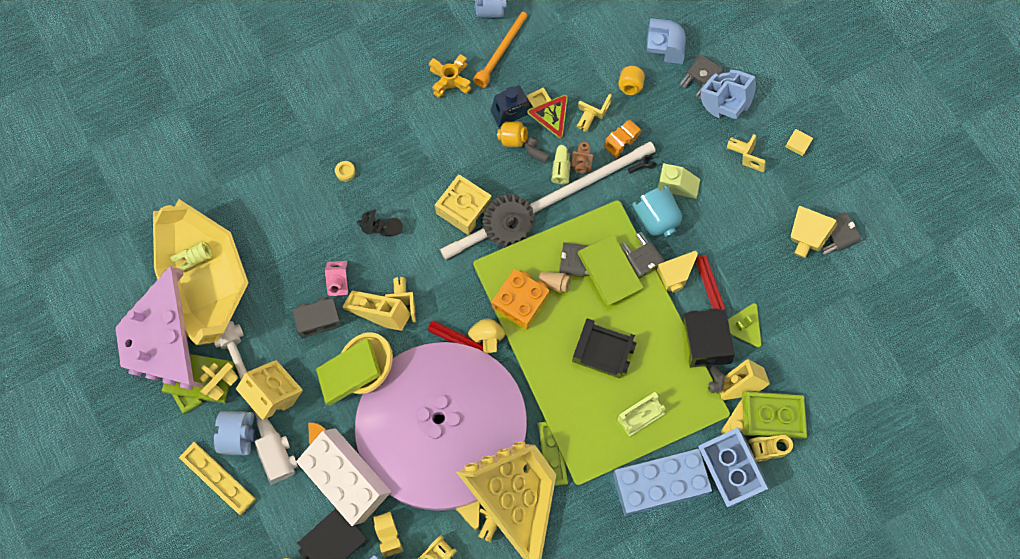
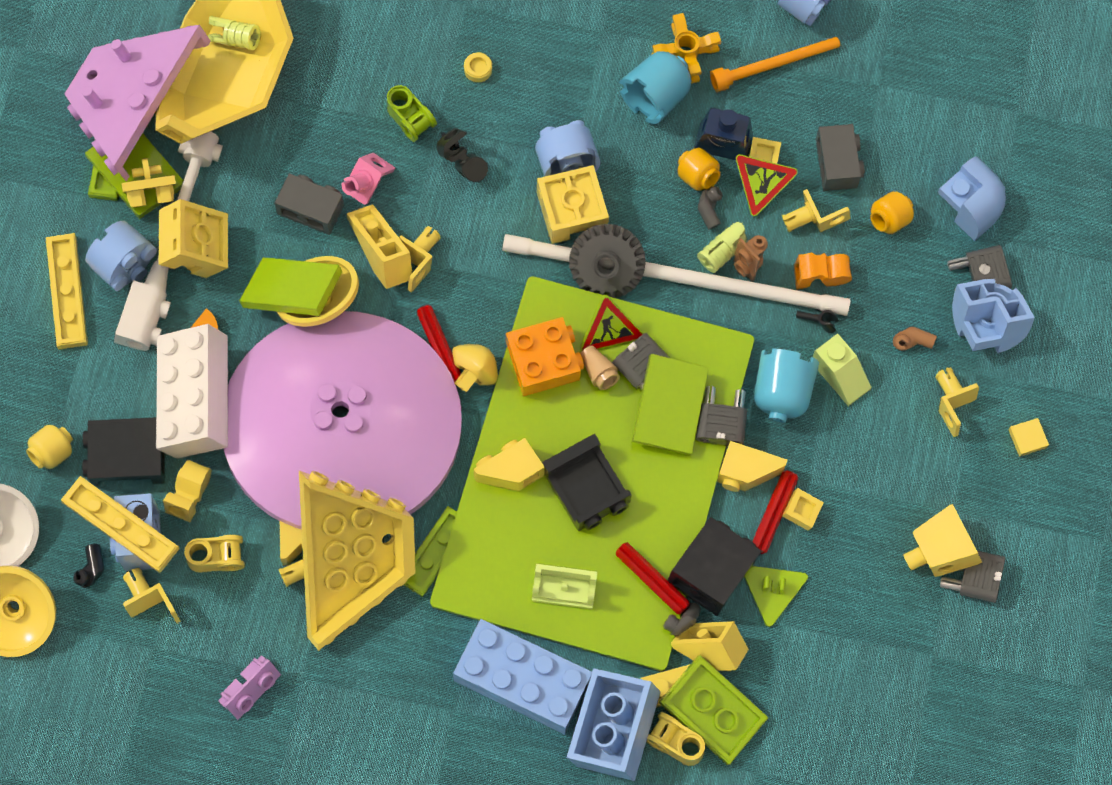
camera: 35 degrees right, 0 degrees up
none -> lime piece [387,85,437,142]
none -> light yellow slope [474,438,545,491]
none -> light blue brick [535,120,601,177]
none -> piece [580,295,643,351]
none -> red axle [616,542,689,614]
none -> medium azure cylinder [619,51,692,124]
none -> light yellow plate [782,488,824,531]
none -> dark grey brick [815,124,865,191]
none -> medium nougat arm [893,326,937,351]

